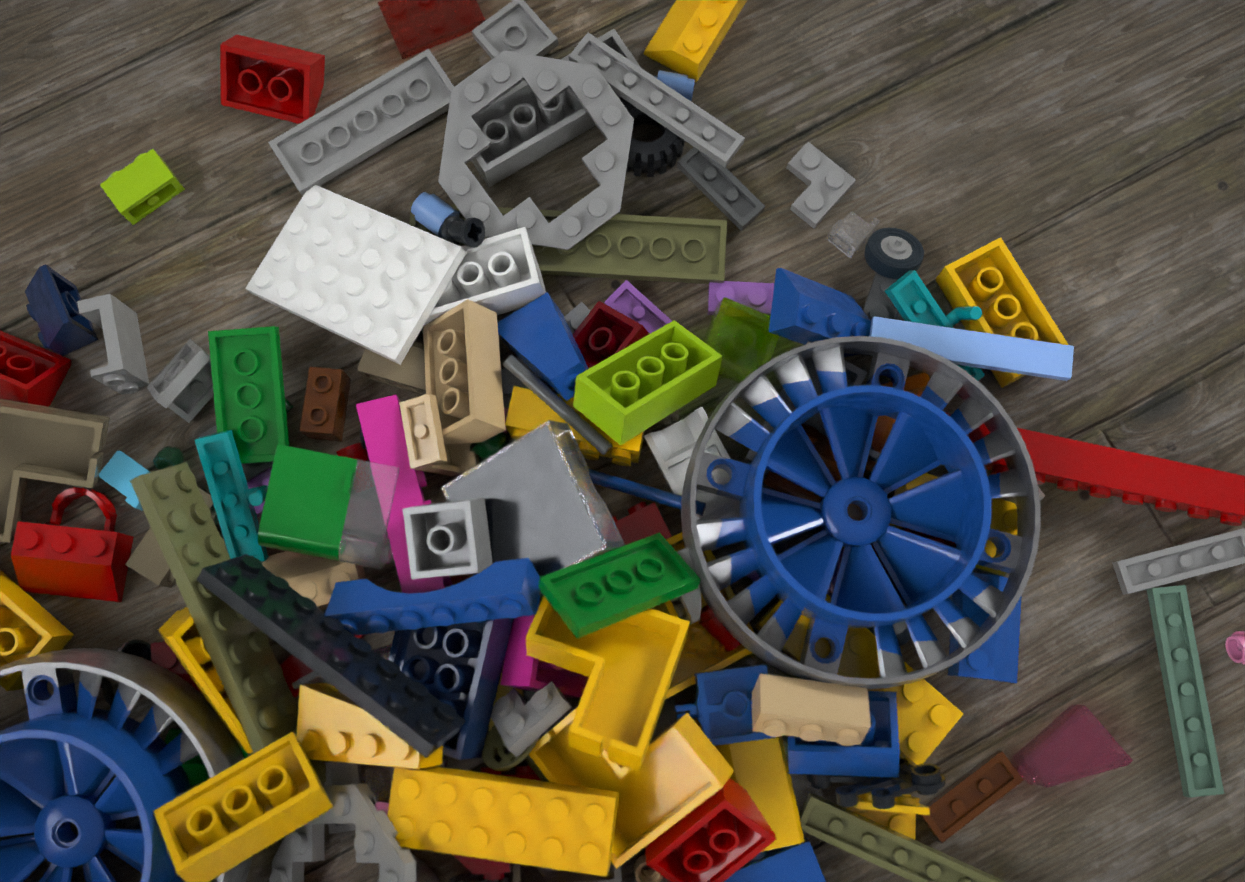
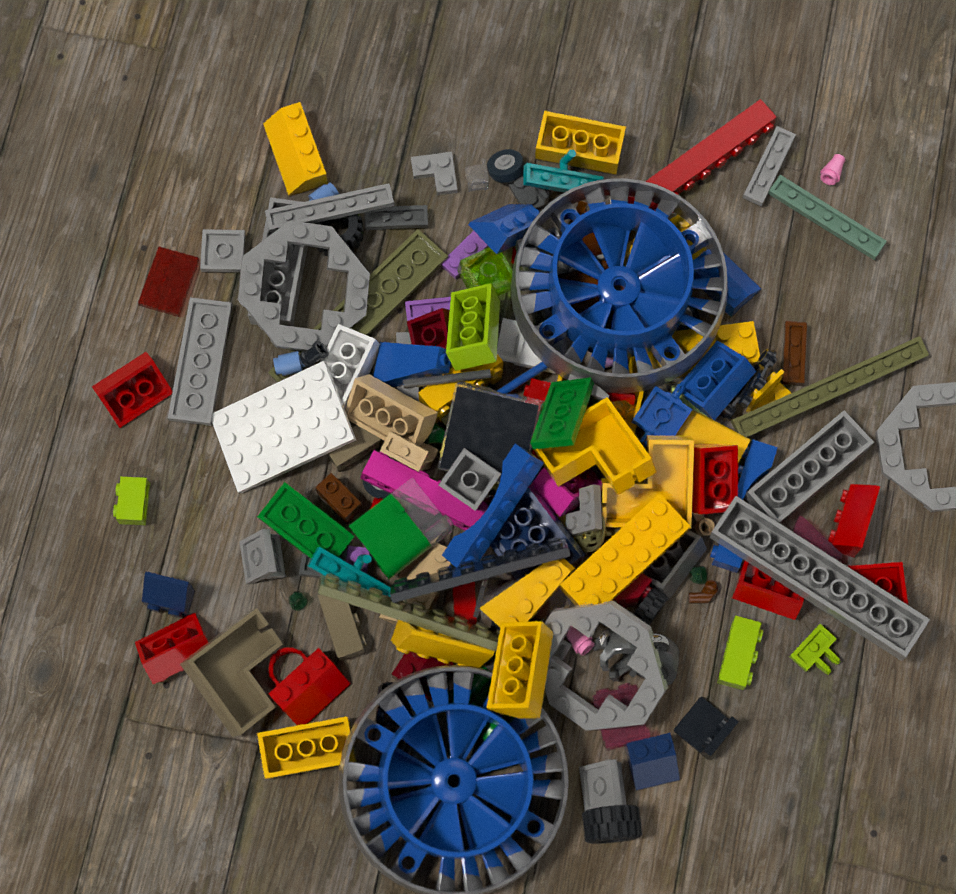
camera: 50 degrees left, 5 degrees down
light grey panel [77,294,149,394] -> none
medium azure bracket [99,451,150,511] -> none
tan brick [752,674,871,746] -> none
light blue tile [869,316,1074,381] -> none
clear pink slope [1013,704,1133,788] -> none

